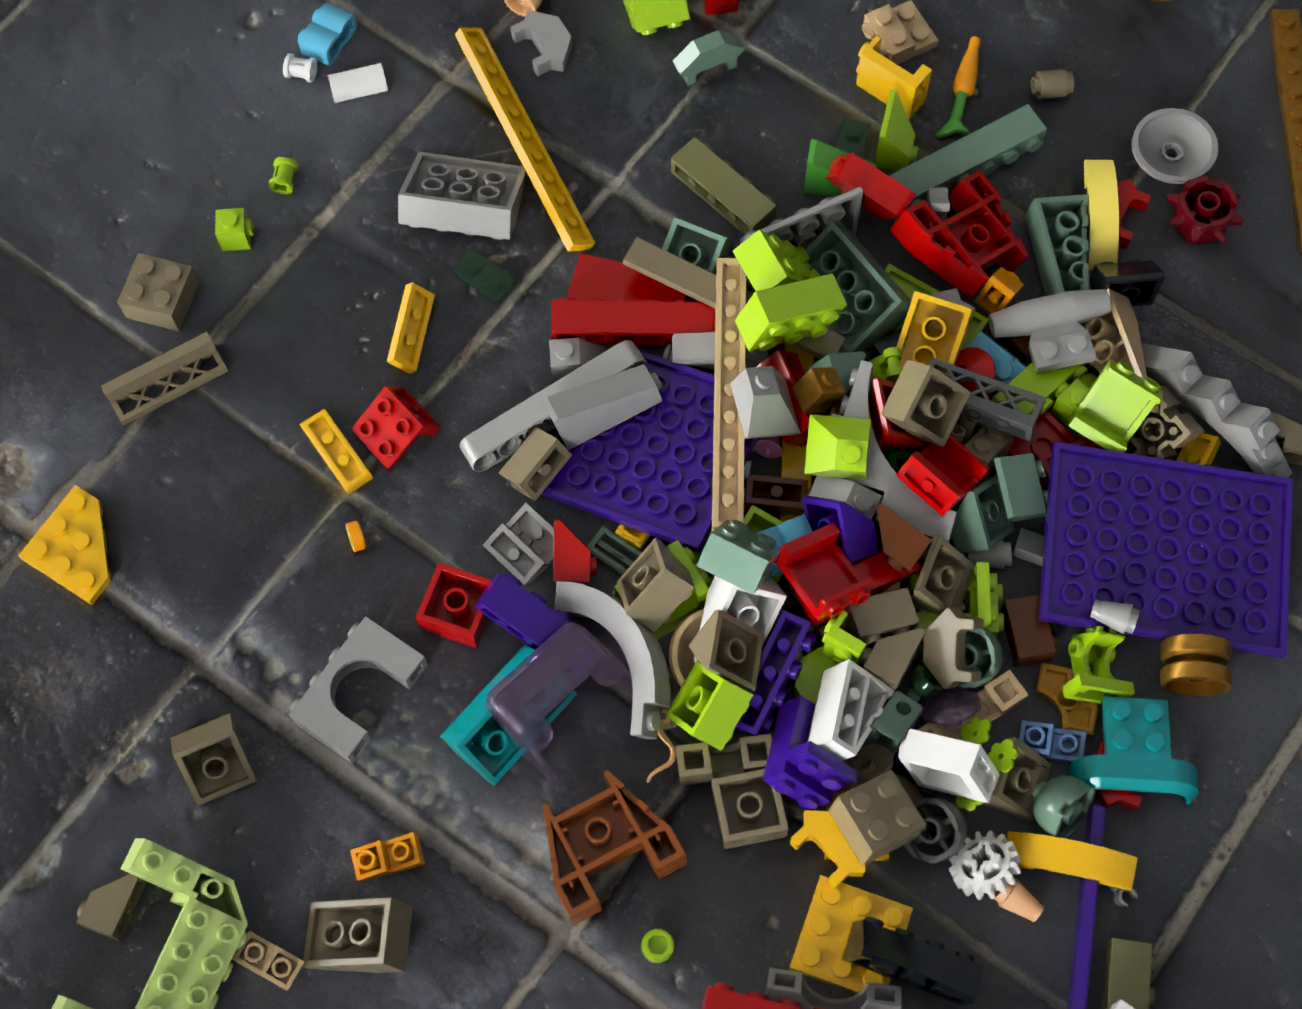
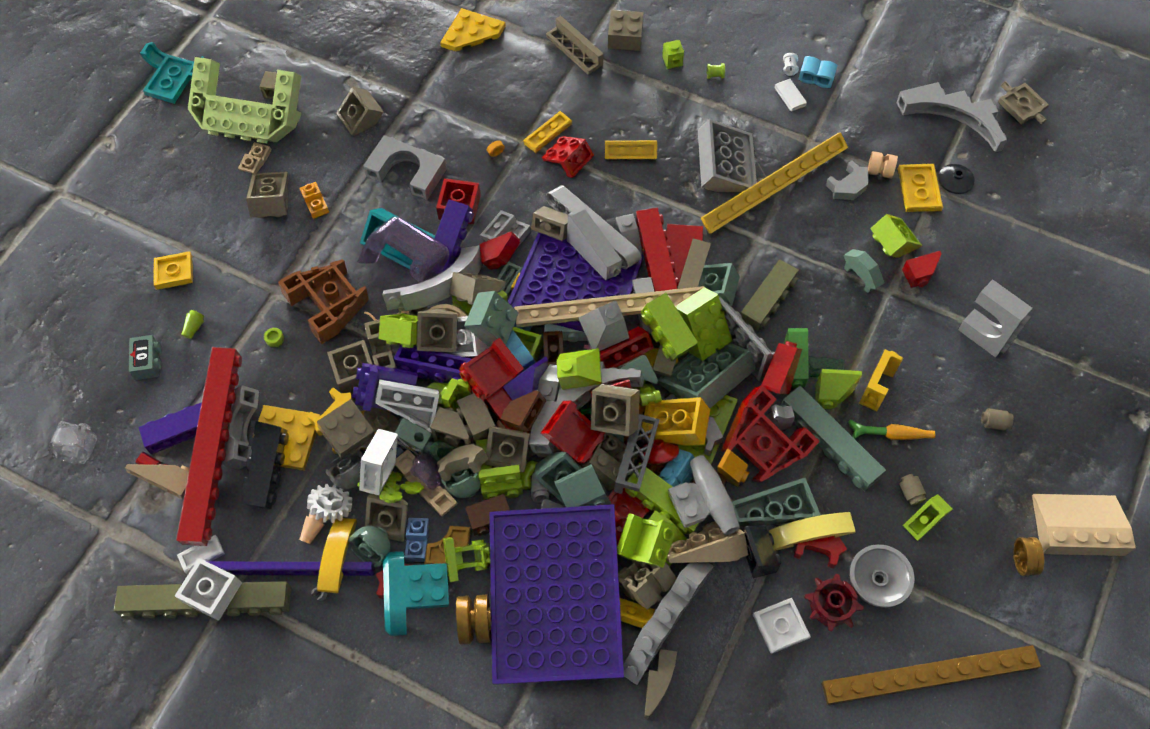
camera: 80 degrees right, 5 degrees down
clear green plate [454,249,517,304] -> none
pearl gold brick [792,367,846,413] -> none
tan plate [862,0,938,65] -> none
light grey cone [1090,599,1140,634] -> none
none -> white tile [753,598,811,654]
none -> lime slope [903,494,953,541]

